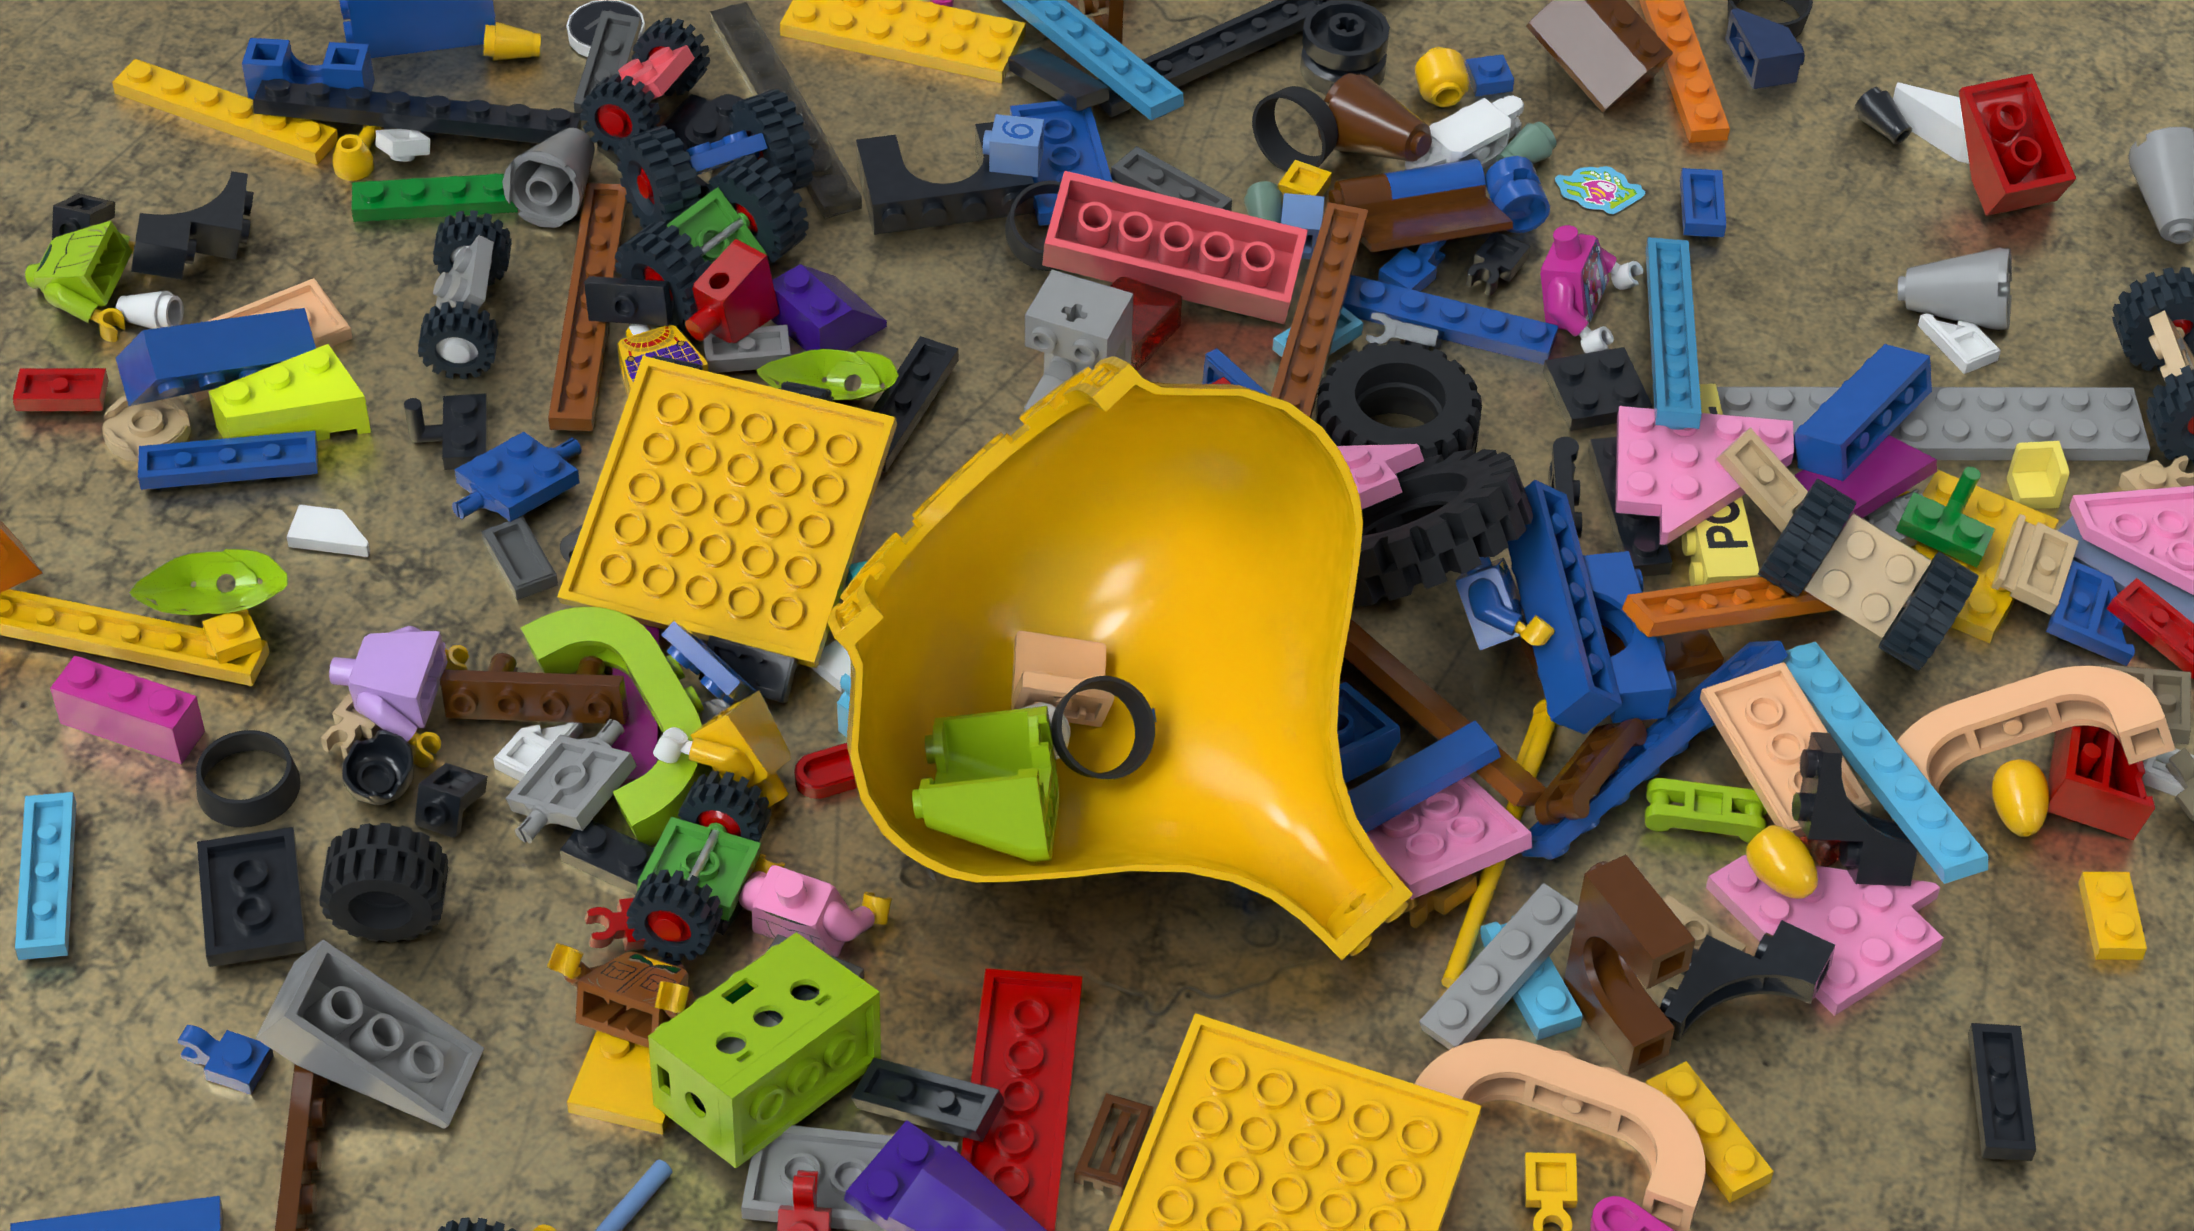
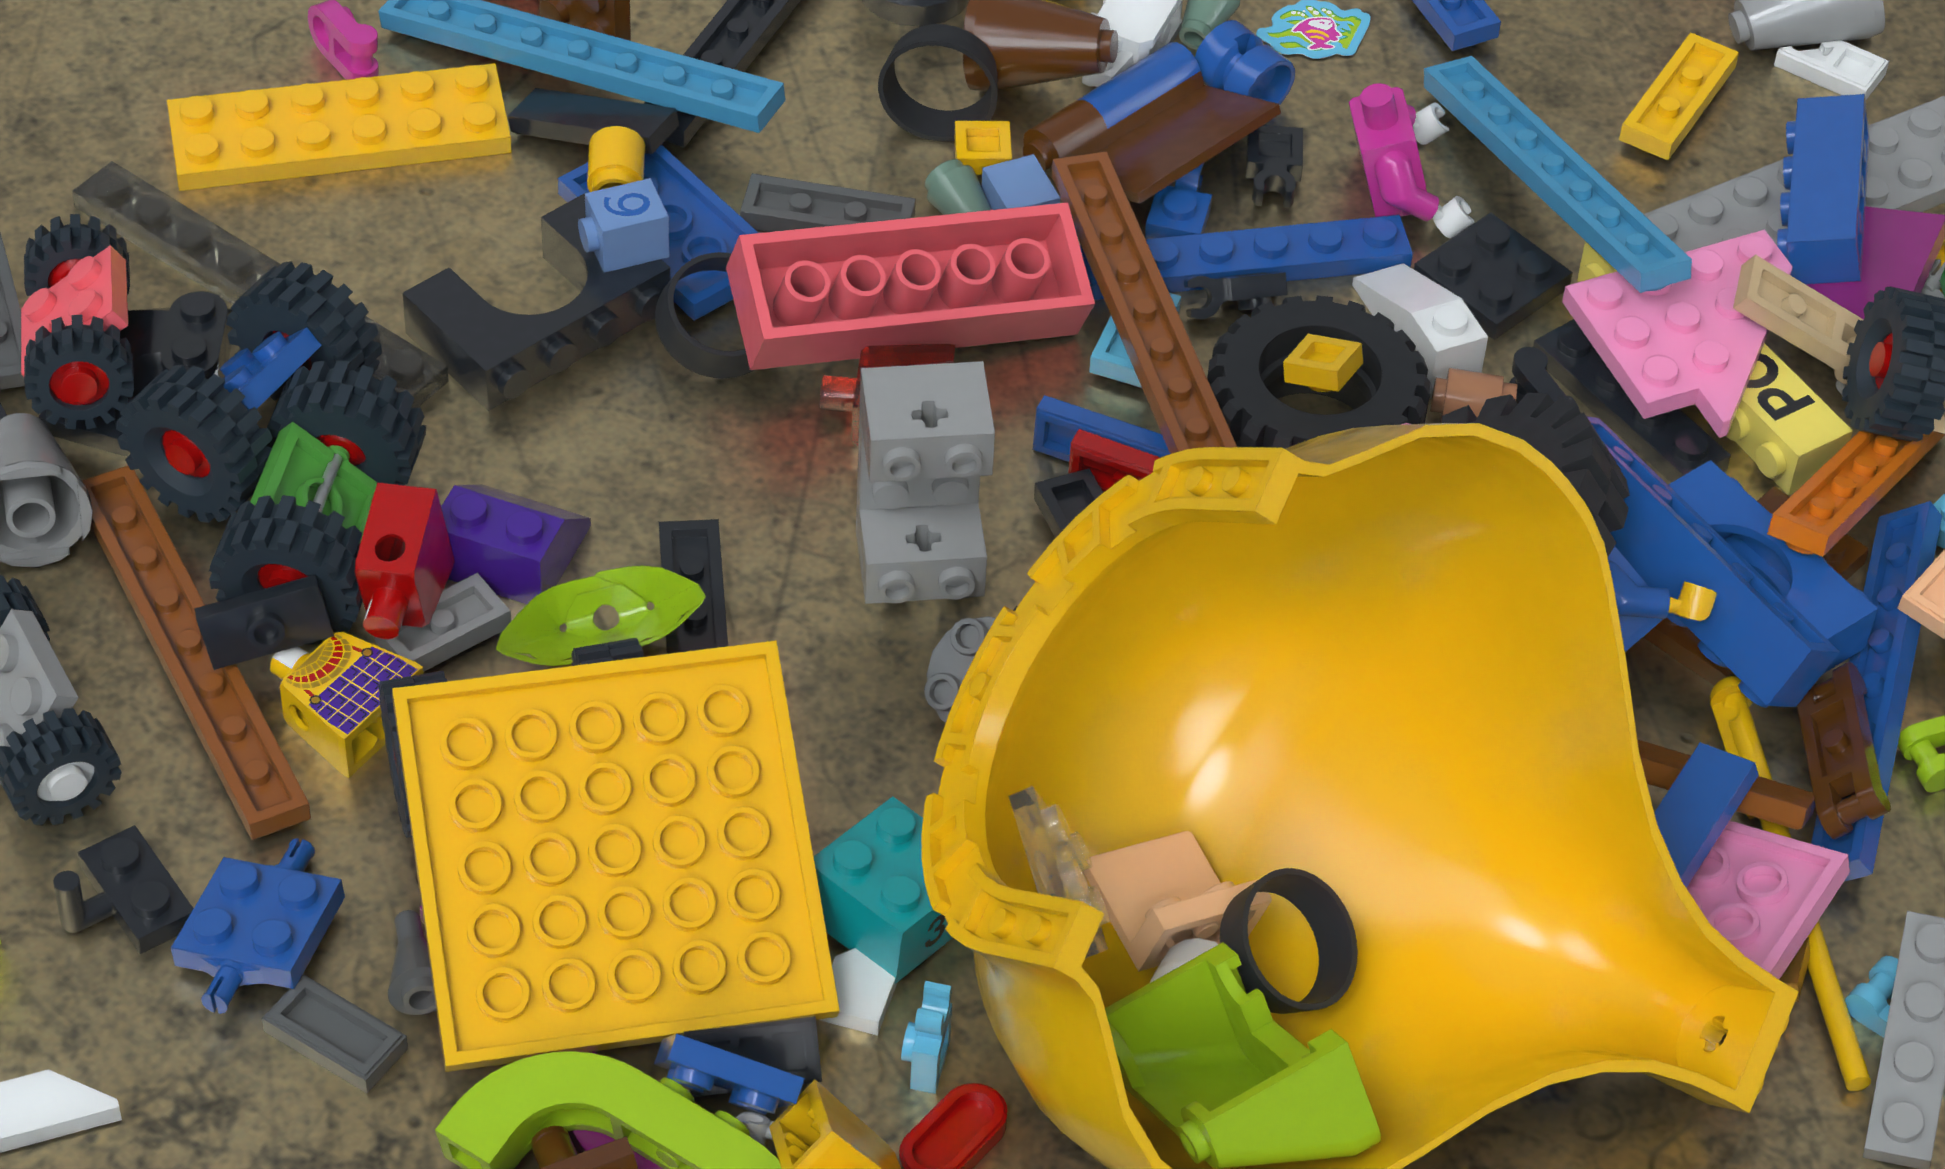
camera: 30 degrees left, 0 degrees up
none -> yellow brick [587,126,645,192]
none -> clear plate [1009,786,1109,959]
none -> yellow plate [1283,334,1363,392]
none -> white slope [1352,263,1488,399]
none -> nougat brick [1430,368,1517,423]
none -> yellow plate [1619,32,1739,160]

